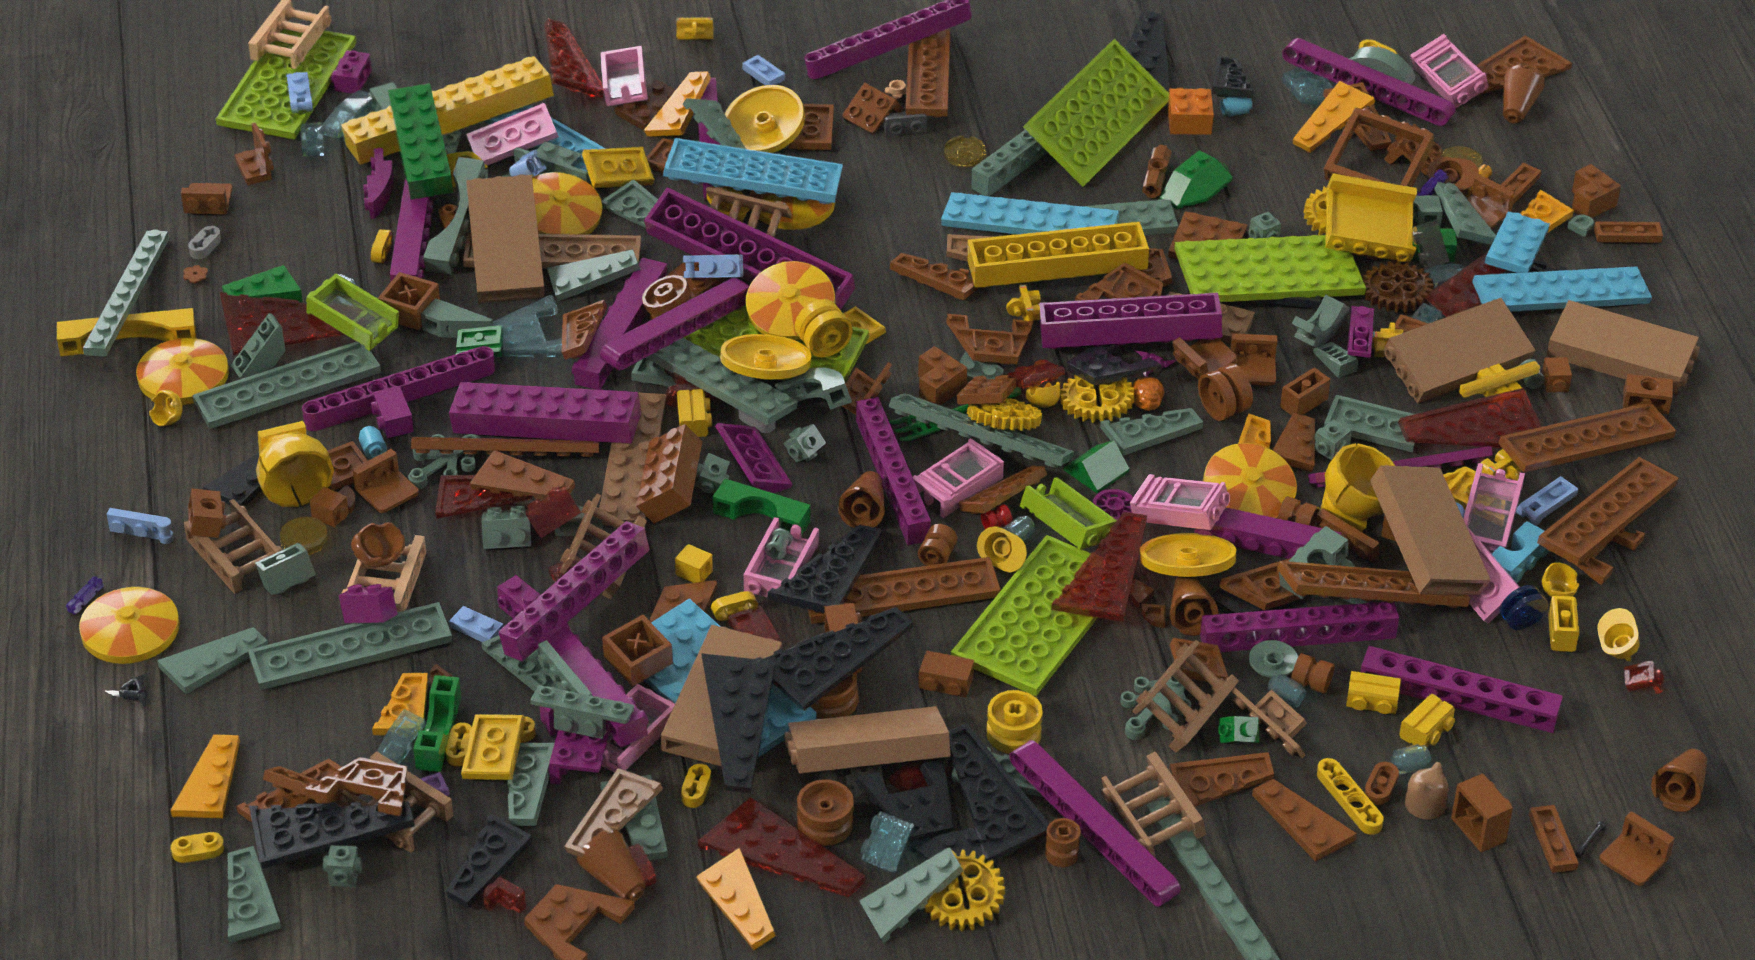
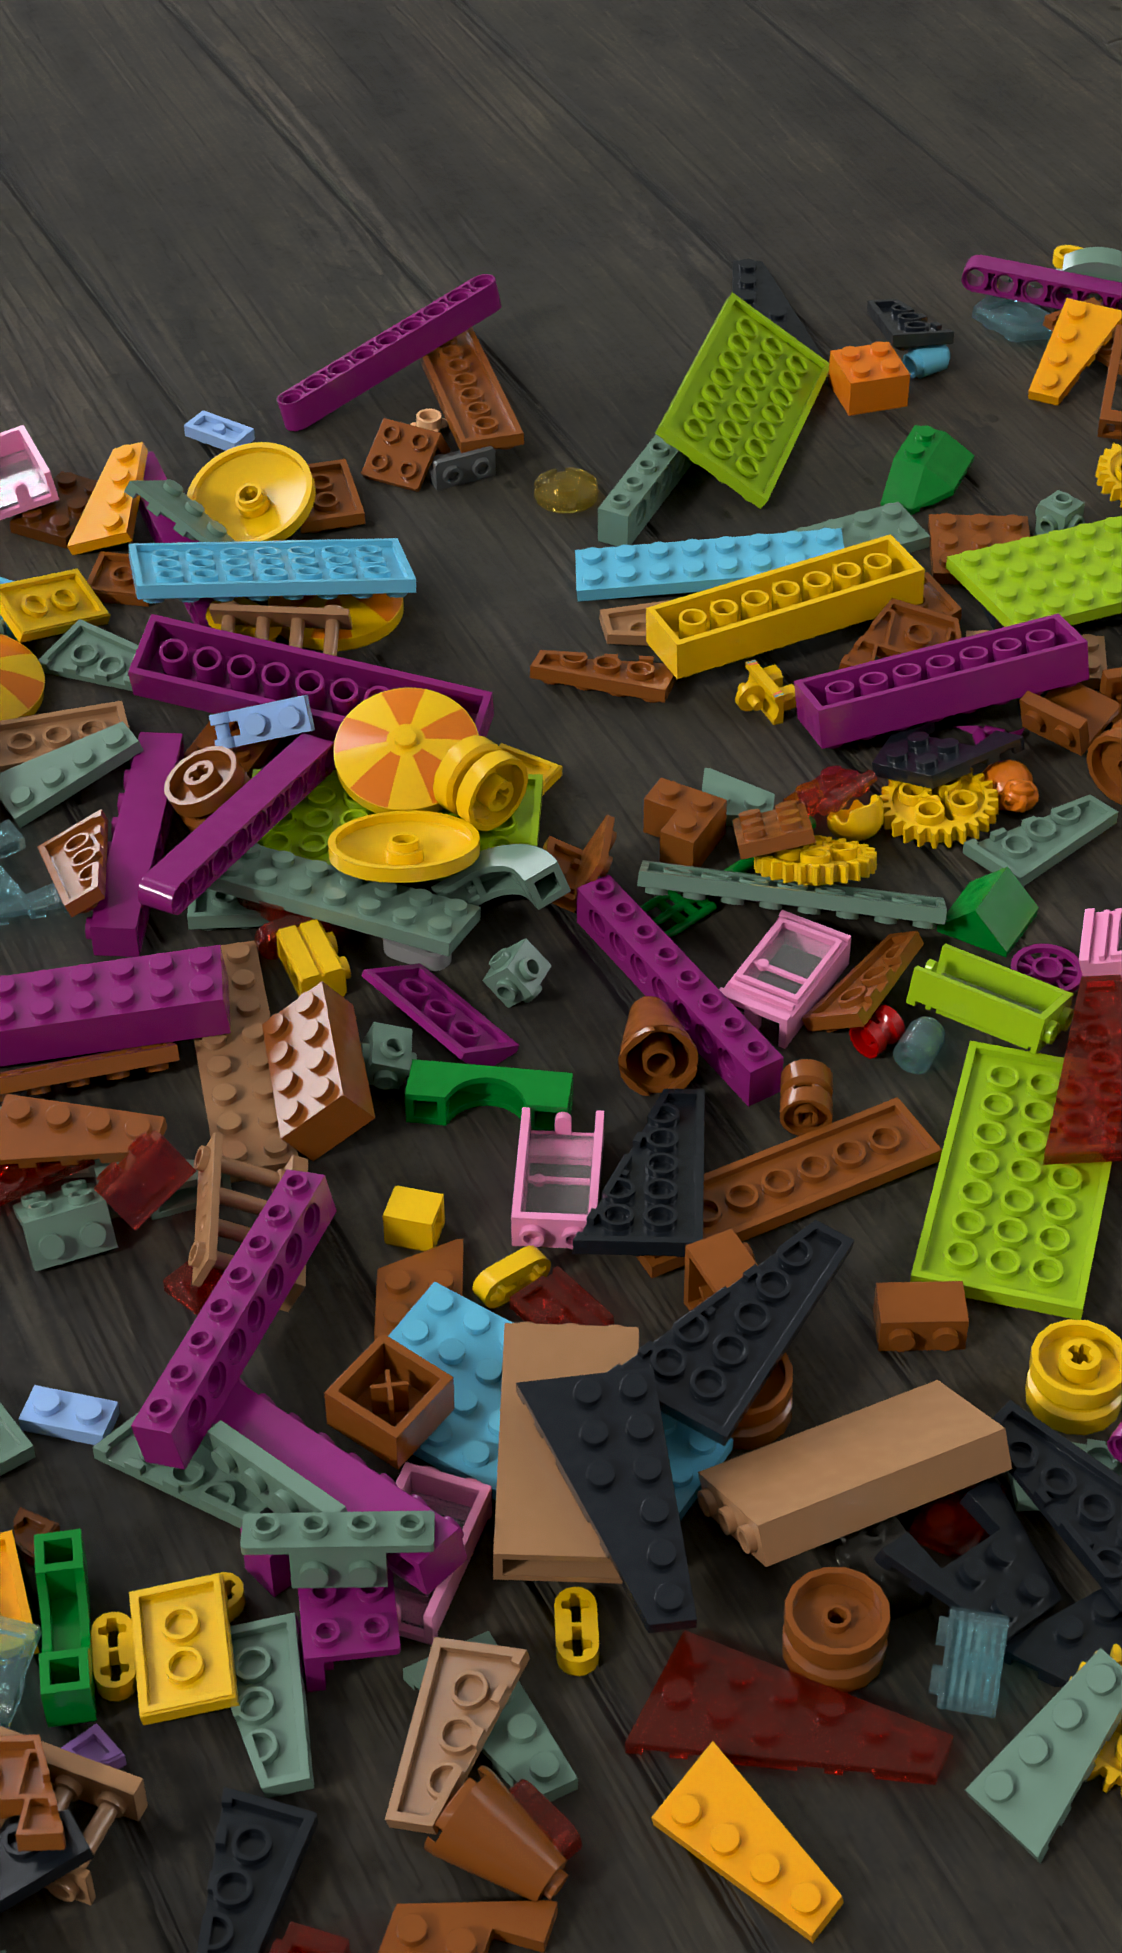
camera: 15 degrees left, 0 degrees up
magenta brick [497,575,540,619] -> none
yellow hips [676,18,713,40] -> none
sand green bush [765,528,793,560] -> none
dark orange wing [946,314,1033,365] -> none
yellow piece [977,526,1027,572] -> none
dark orange piece [1142,145,1171,198] -> none

